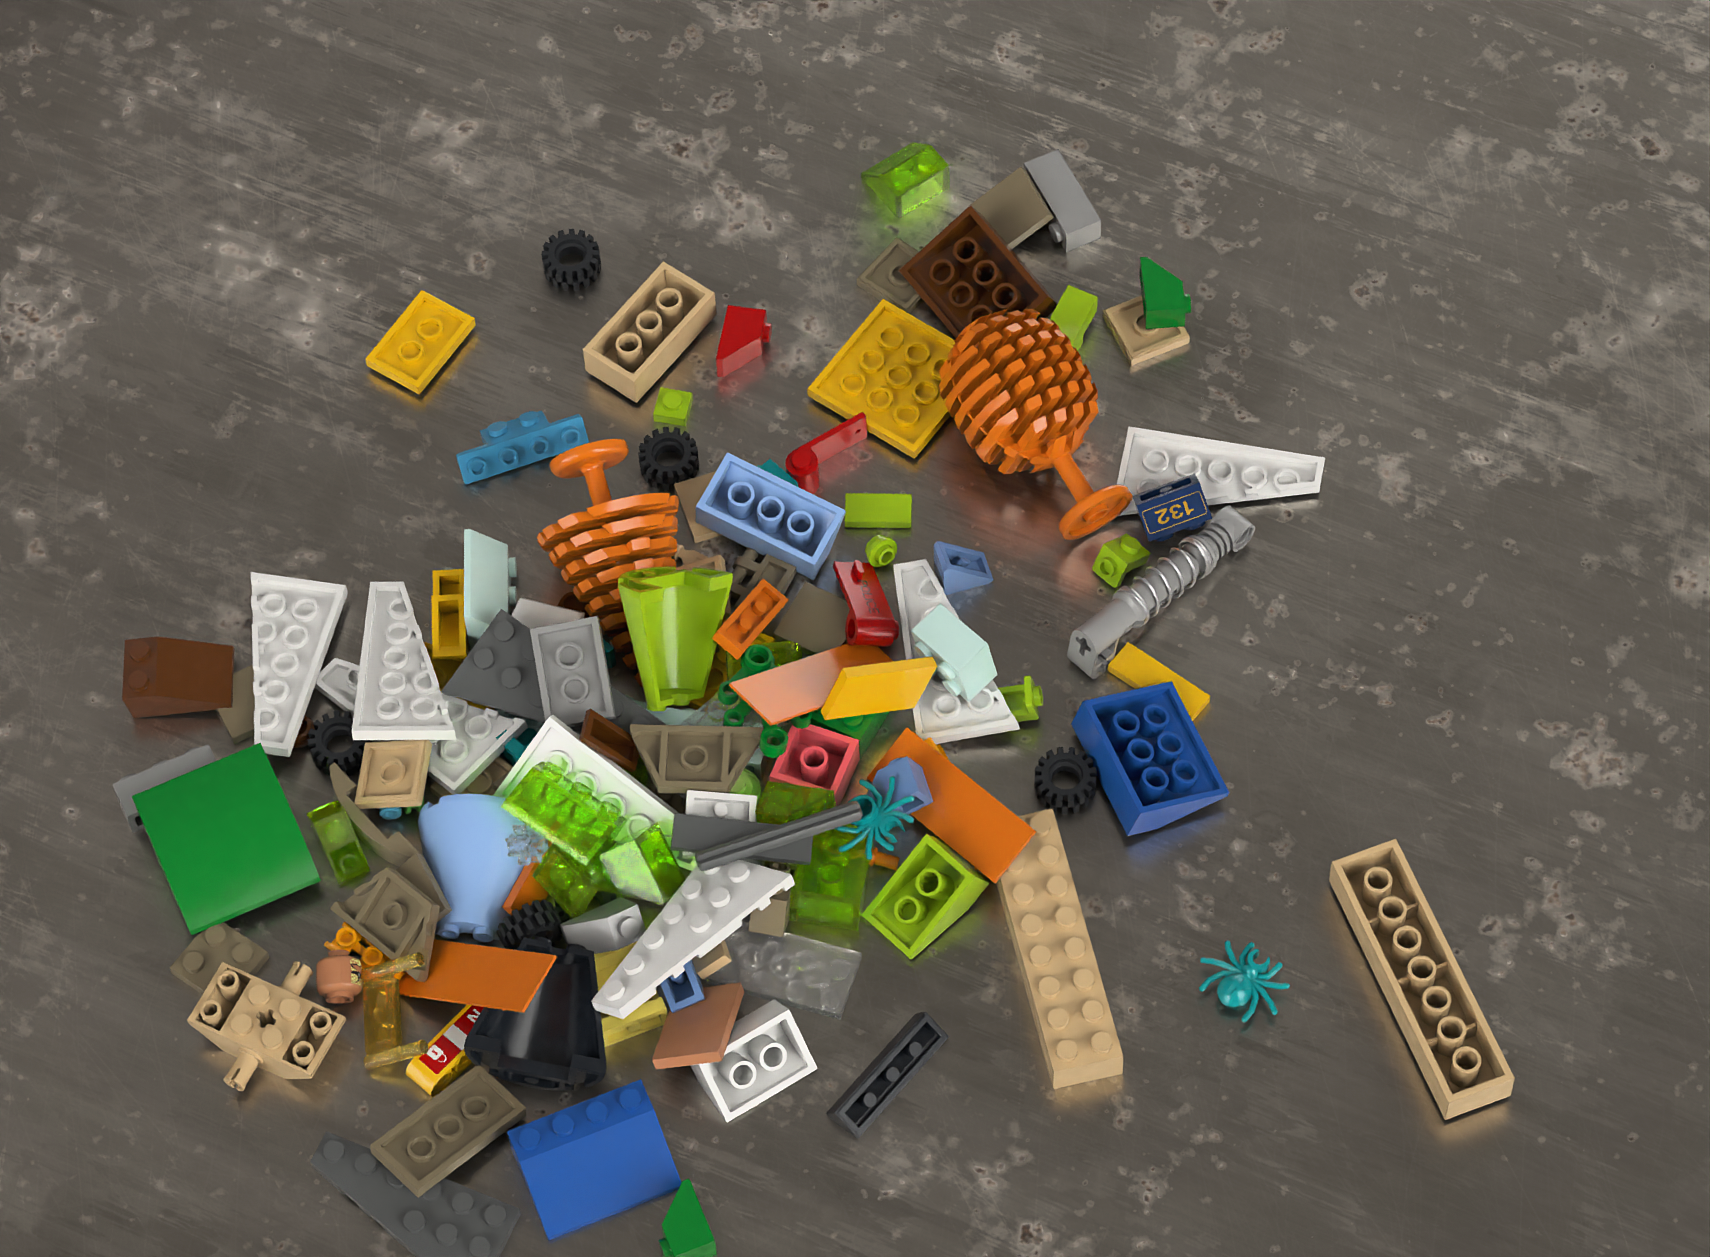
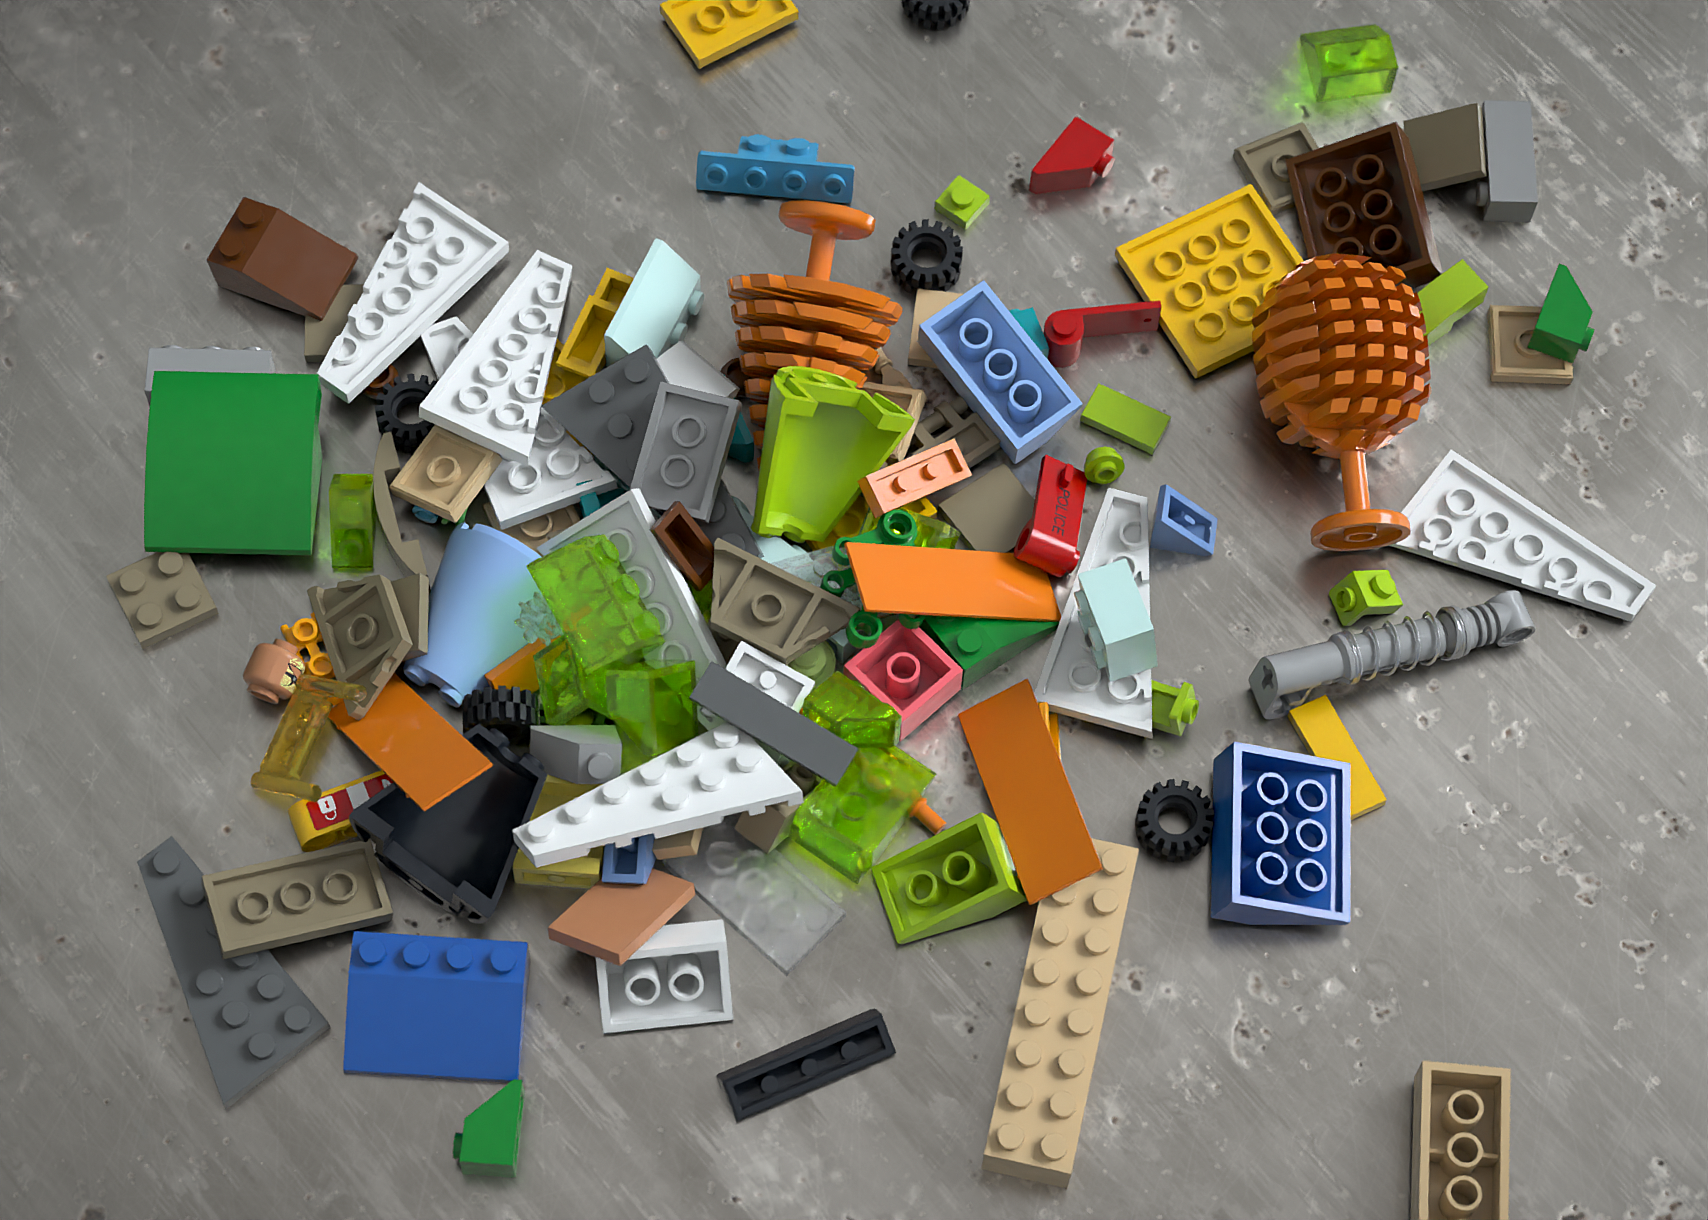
camera: 20 degrees right, 5 degrees up
tan slope [187,961,346,1091] -> none
tan brick [583,261,717,403] -> none
dark grey axle [695,801,862,871] -> none
yellow tile [821,657,937,720] -> none
teal animal [834,776,914,860] -> none
medium blue slope [867,756,933,819] -> none
dark blue brick [1132,473,1212,542] -> none
teal animal [1199,940,1290,1022] -> none

